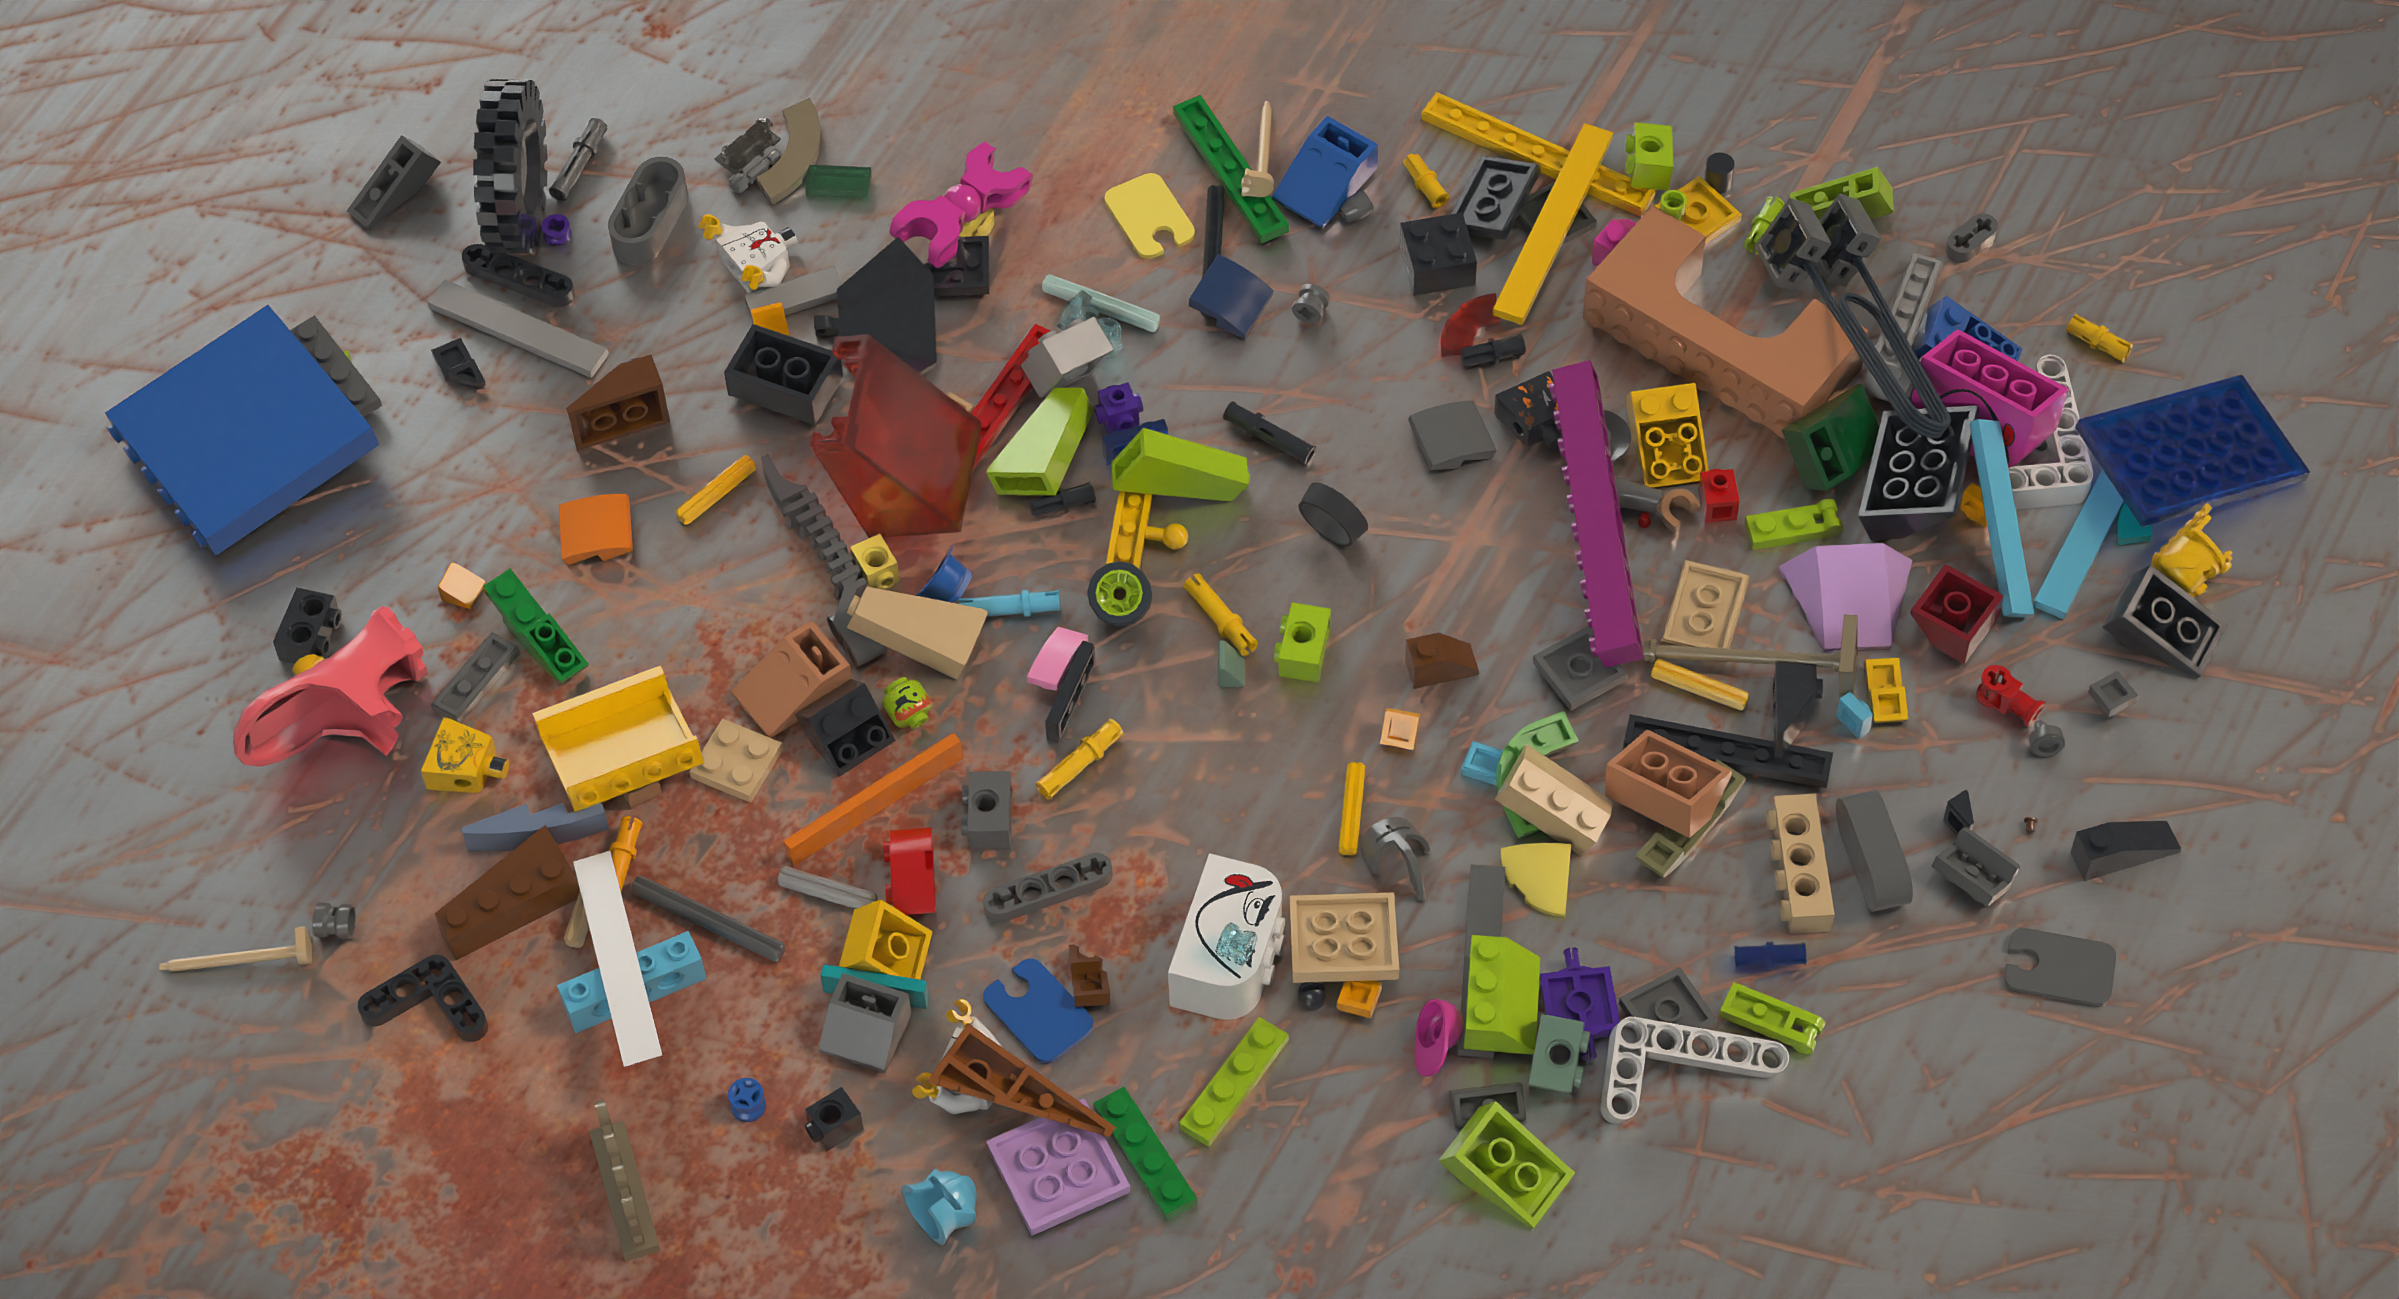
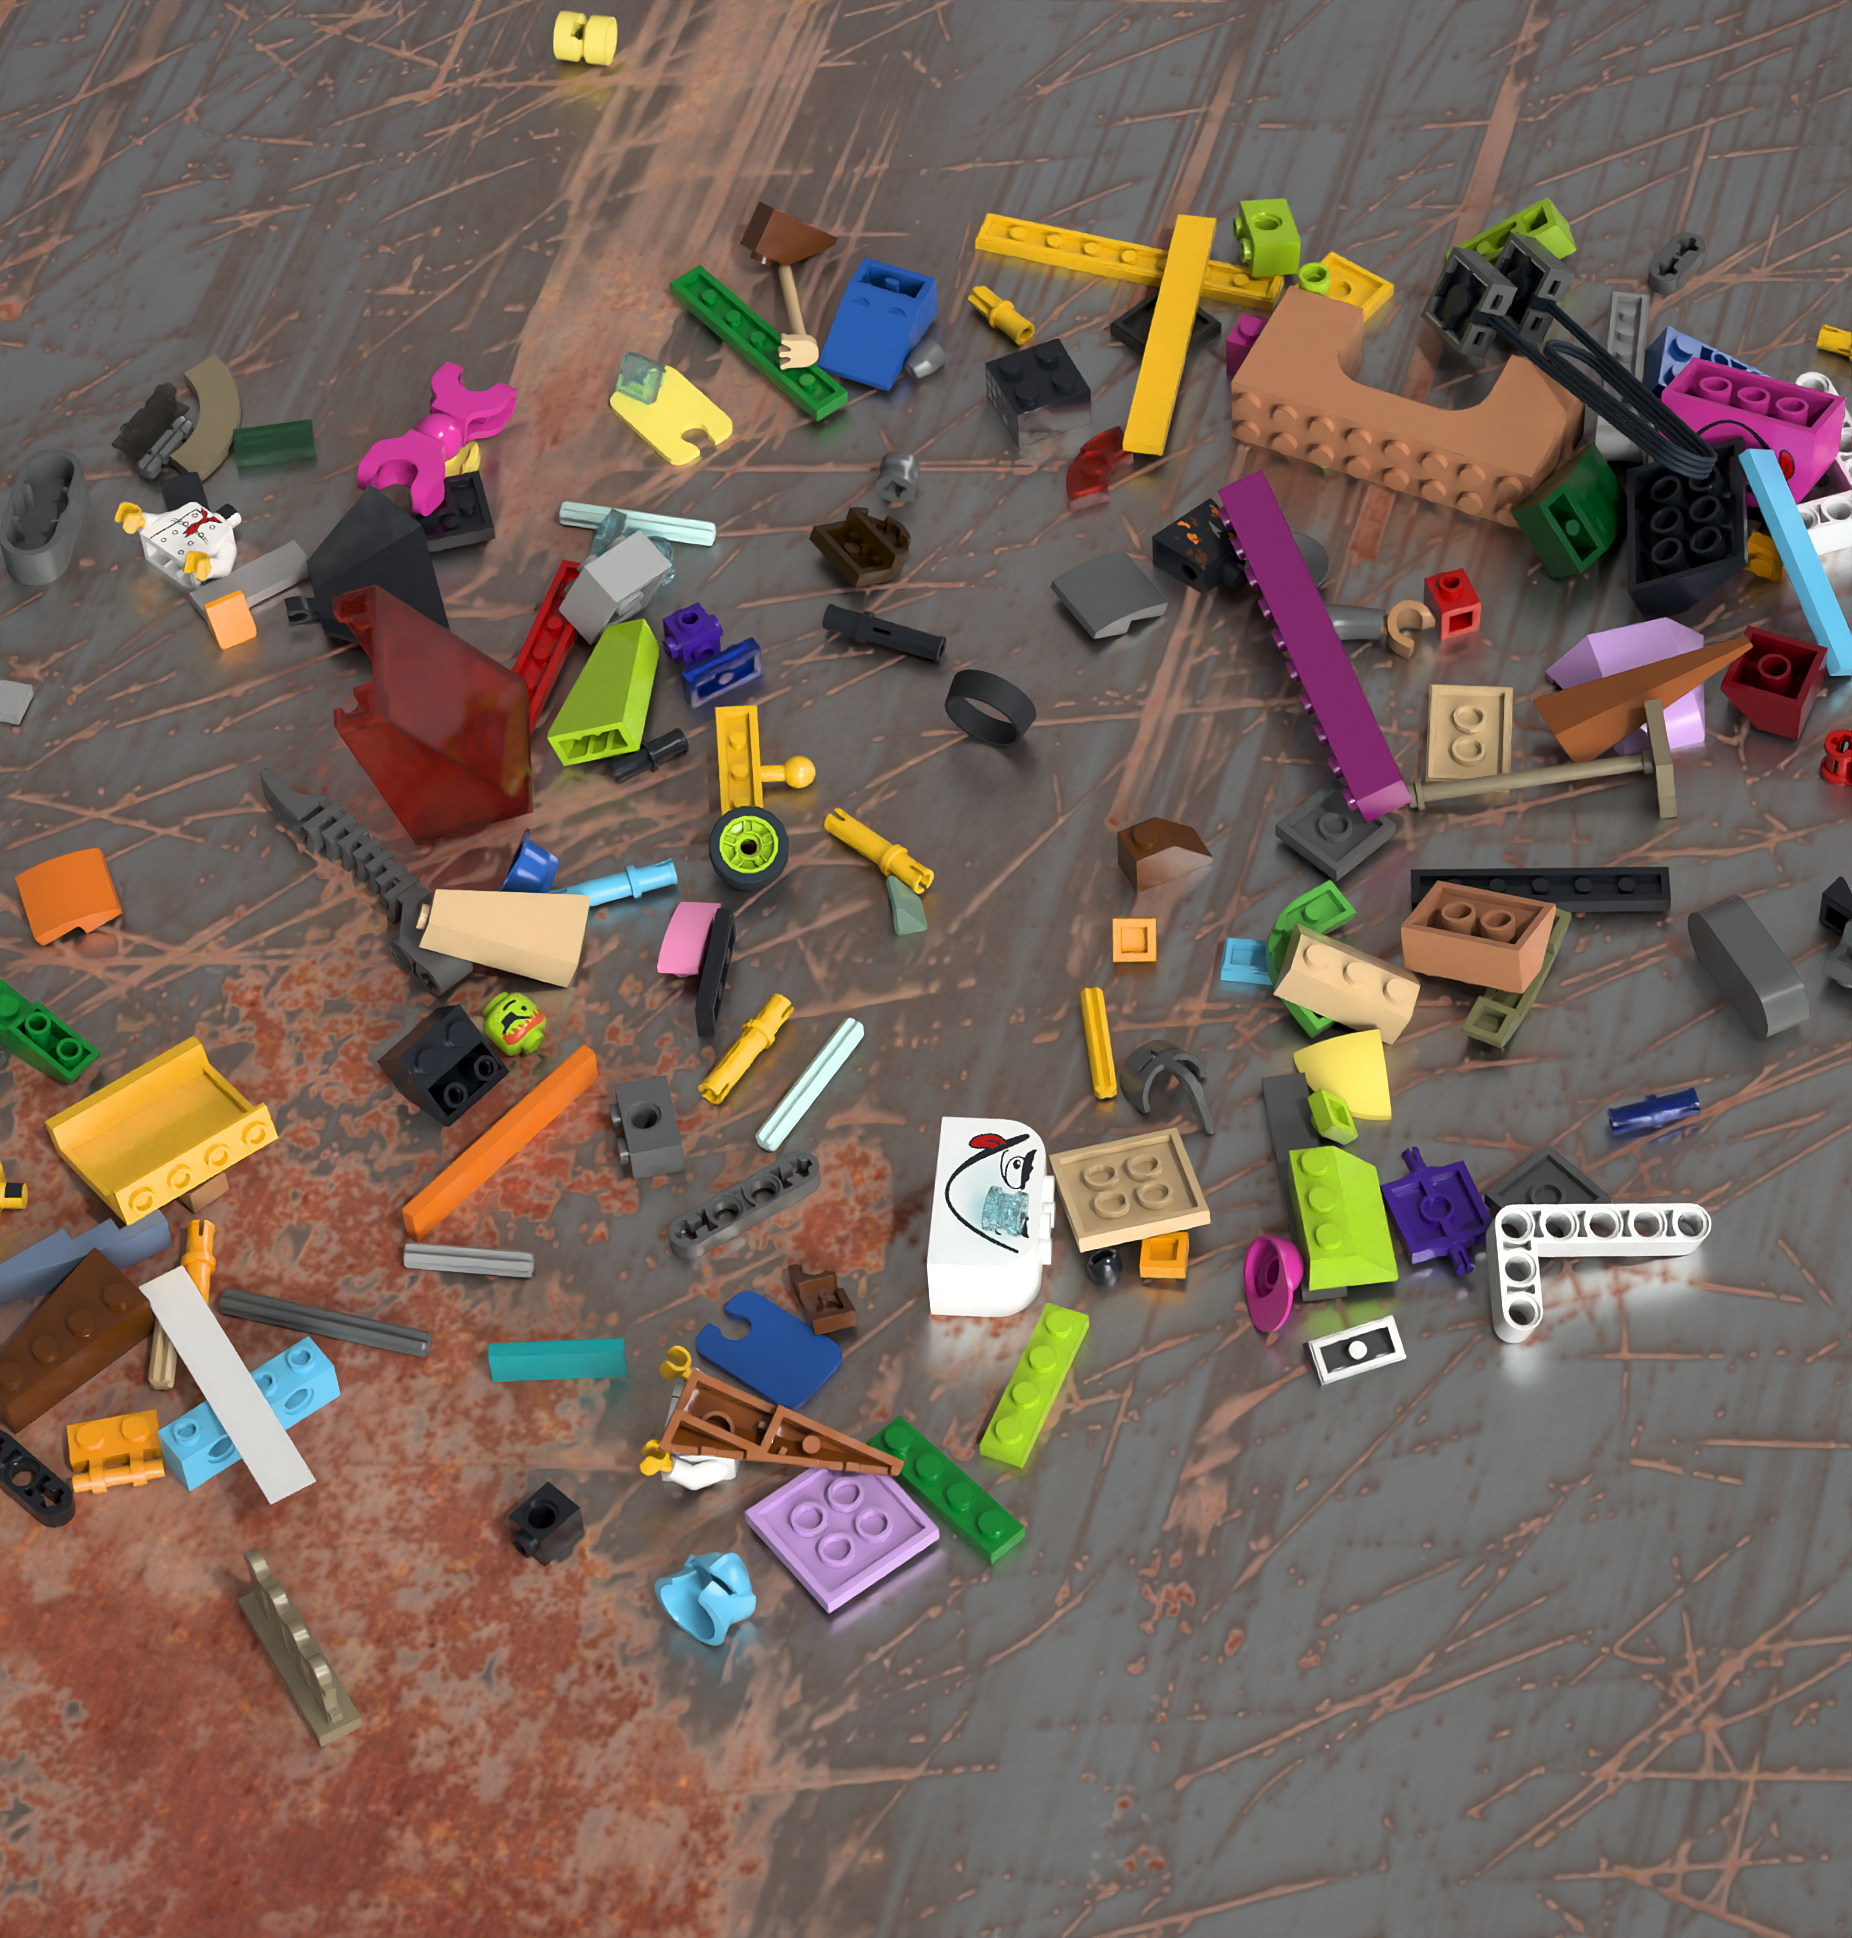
camera: 10 degrees left, 5 degrees down
reddish brown slope [566,355,670,451] -> none
yellow axle [675,455,756,525] -> none
tan plate [690,719,783,803] -> none
black brick [724,324,843,425] -> none
blue wheel [728,1078,766,1122] -> none
nougat slope [731,620,852,738] -> none
dark grey slope [819,973,912,1073] -> none
yellow slope [839,900,933,980] -> none
light yellow brick [850,534,900,590] -> none
red brick [883,827,936,915] -> none
lime slope [1111,428,1250,501] -> none
dark blue slope [1188,254,1274,339] -> none
black axle [1201,185,1224,317] -> none
lime brick [1273,602,1331,682] -> none
lime slope [1438,1101,1575,1229] -> none
black tile [1451,155,1541,240] -> none
black axle [1460,334,1526,367] -> none
sand green brick [1528,1014,1590,1095] -> none
yellow slope [1625,383,1709,488] -> none
red piece [1638,513,1651,528] -> none
yellow axle [1651,659,1749,711] -> none
black piece [1704,152,1735,194] -> none
lime plate [1719,982,1825,1055] -> none
lime pin [1743,196,1785,254] -> none
lime plate [1744,499,1844,550] -> none
tan brick [1766,793,1835,934] -> none
black slope [1772,662,1823,758] -> none
medium azure plate [1836,692,1873,739] -> none
yellow slope [1864,658,1908,723] -> none
none -> light orange plate [66,1409,166,1494]
none -> black slope [160,472,211,512]
none -> clear light blue tile [615,351,667,405]
none -> reddish brown slope [740,201,838,267]
none -> light aqua axle [755,1018,864,1152]
none -> dark brown slope [809,507,911,588]
none -> lime plate [1307,1089,1358,1145]
none -> dark orange wedge [1533,635,1753,763]

